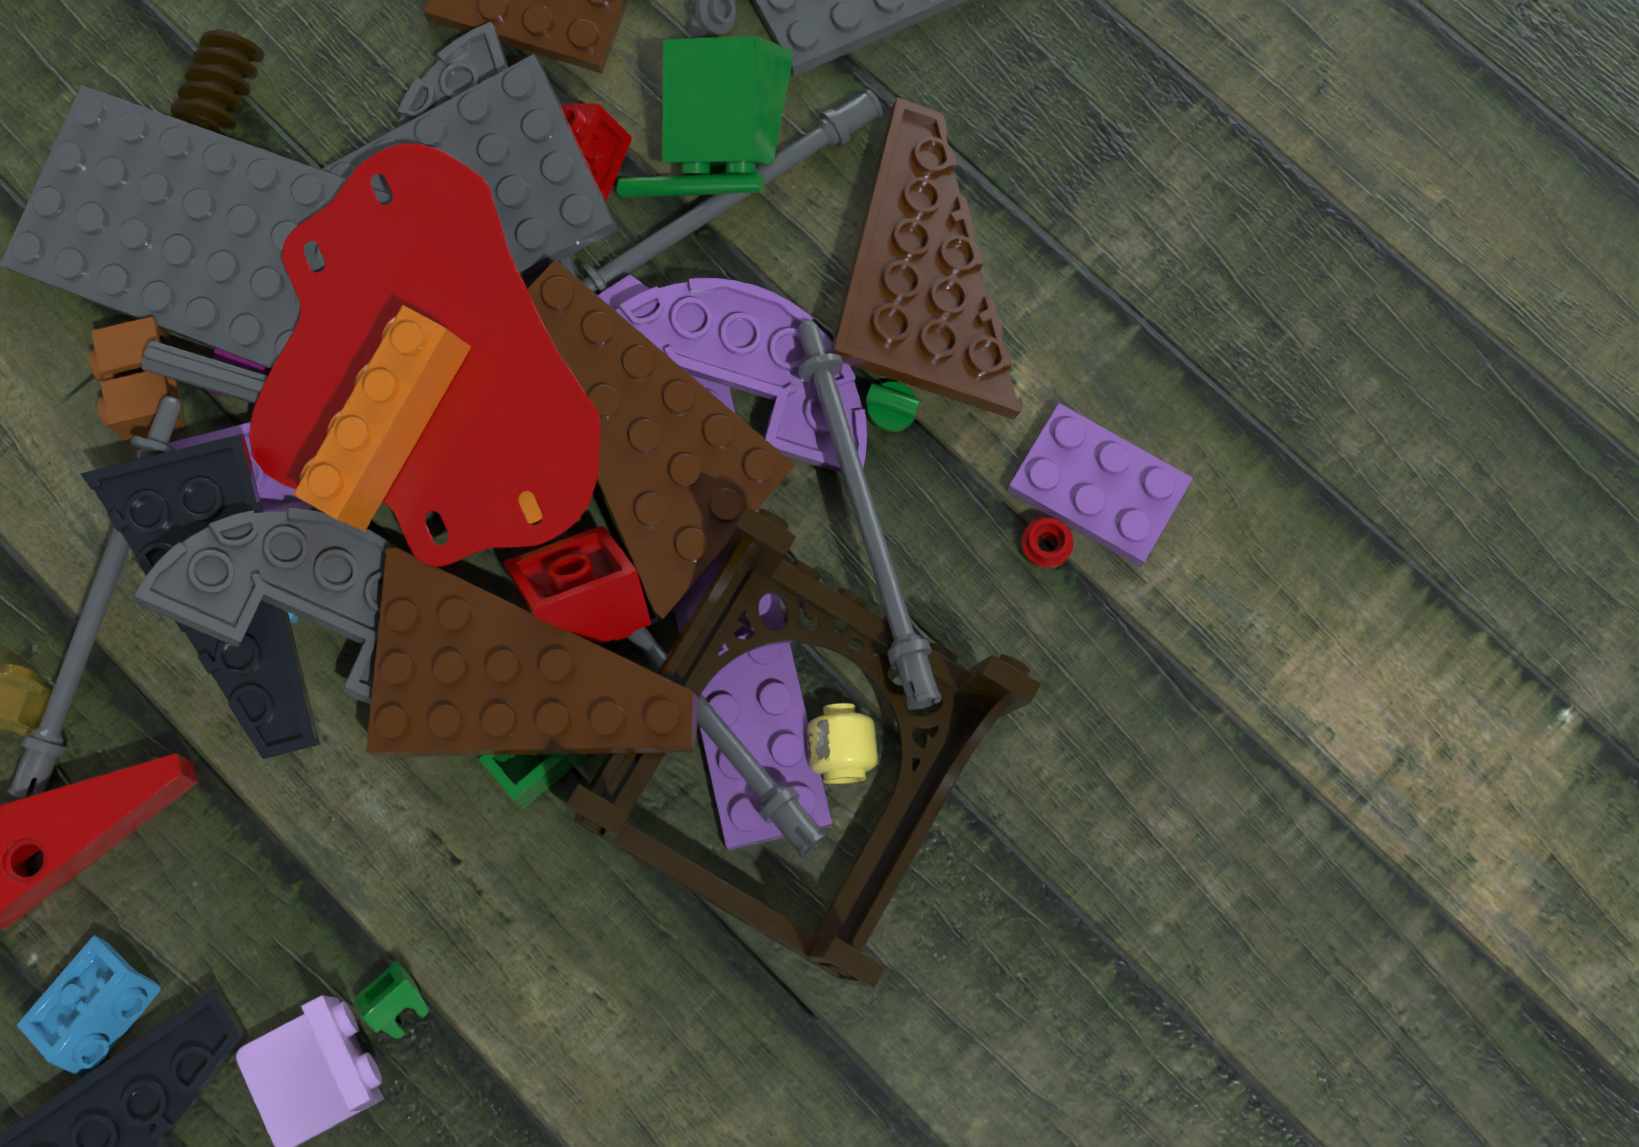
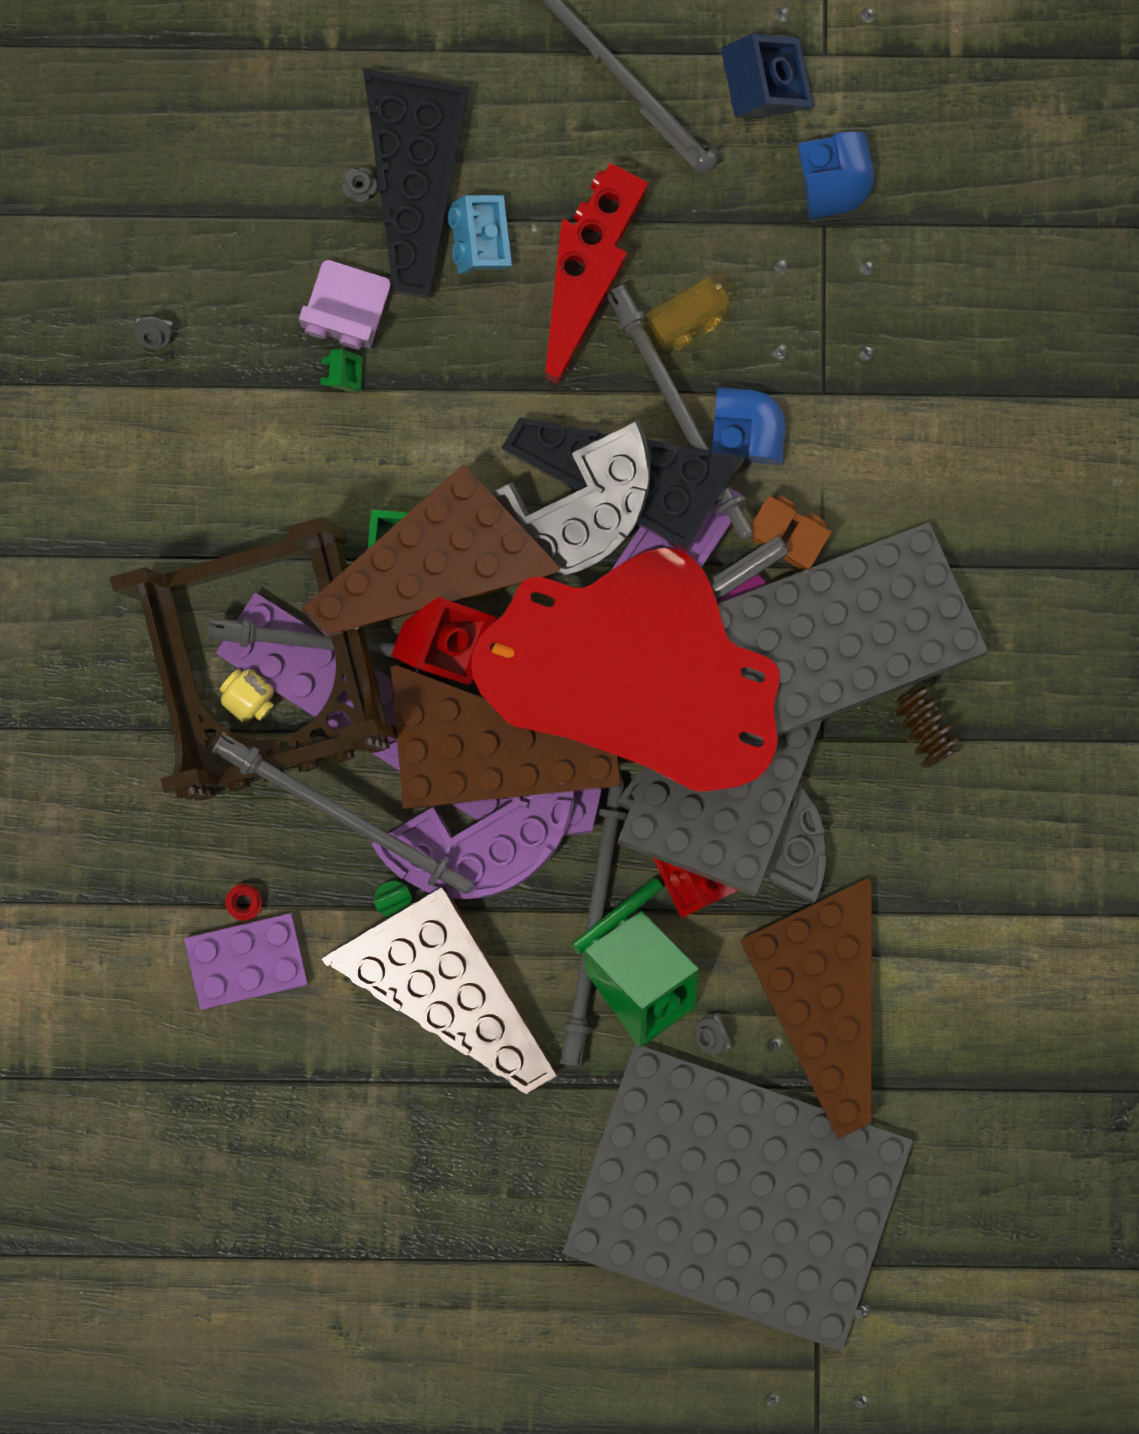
camera: 140 degrees right, 10 degrees up
orange brick [293,305,471,532] -> none
none -> blue brick [712,387,786,465]

